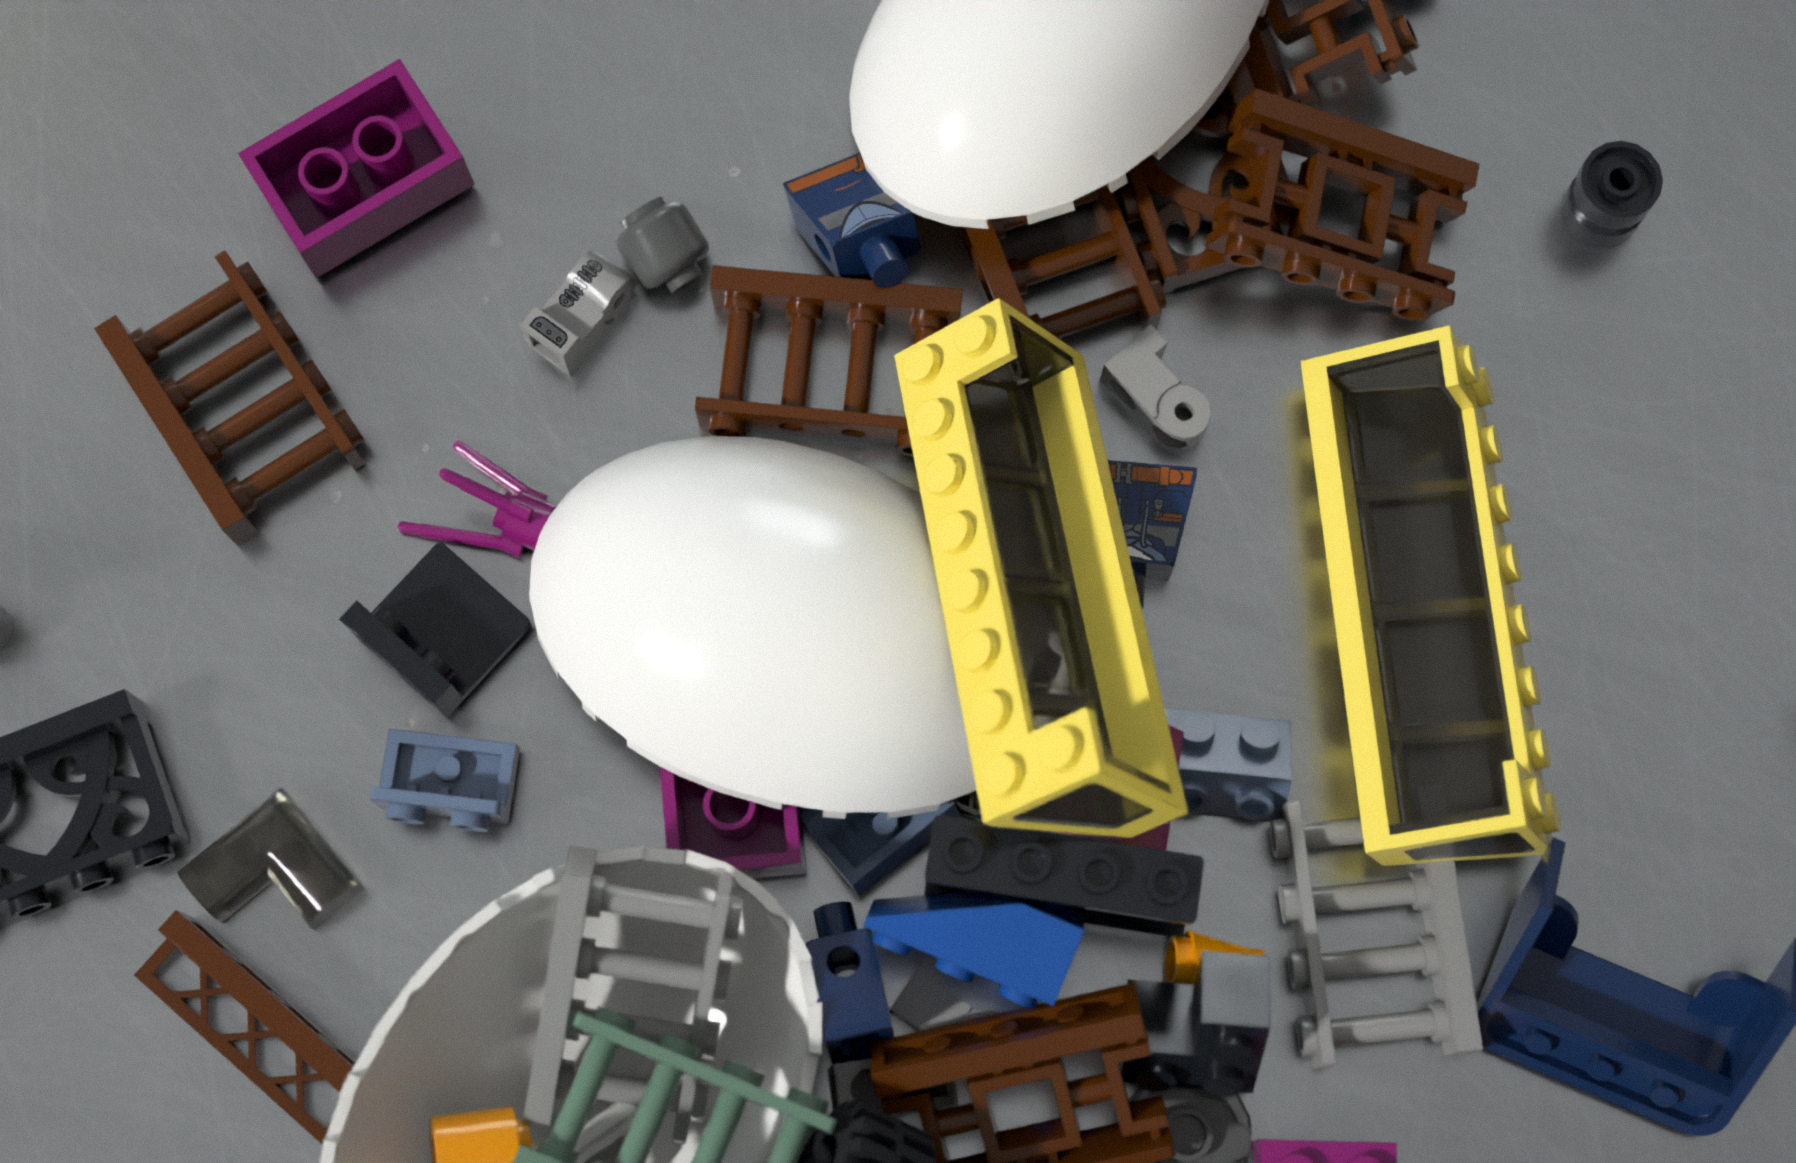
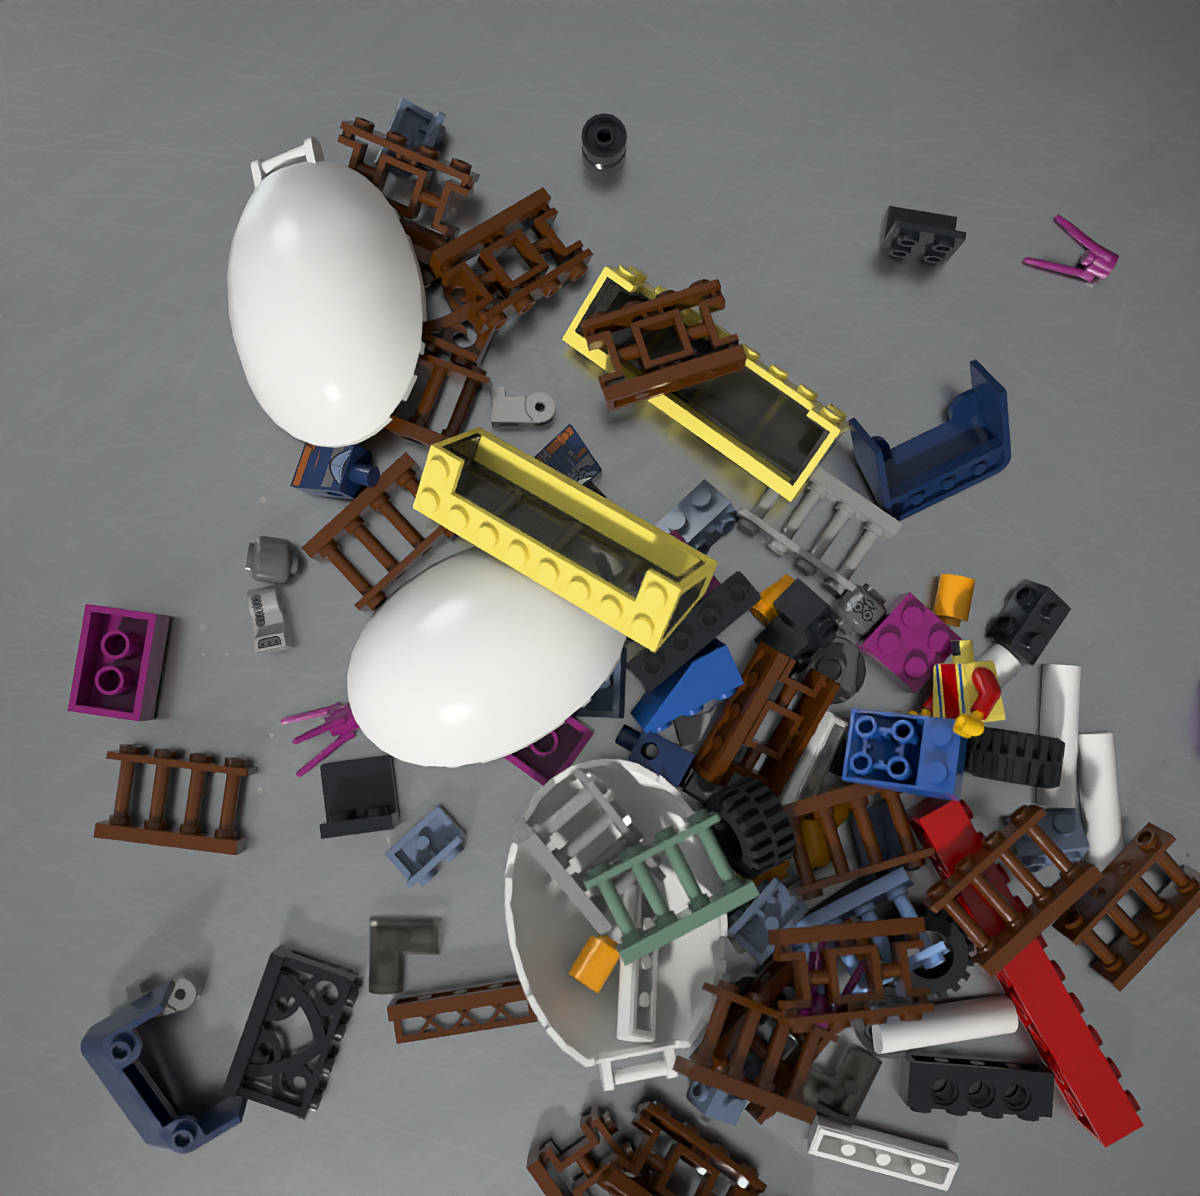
camera: 55 degrees left, 10 degrees up
none -> reddish brown fence [581,279,746,412]
none -> dark grey head [834,583,886,636]

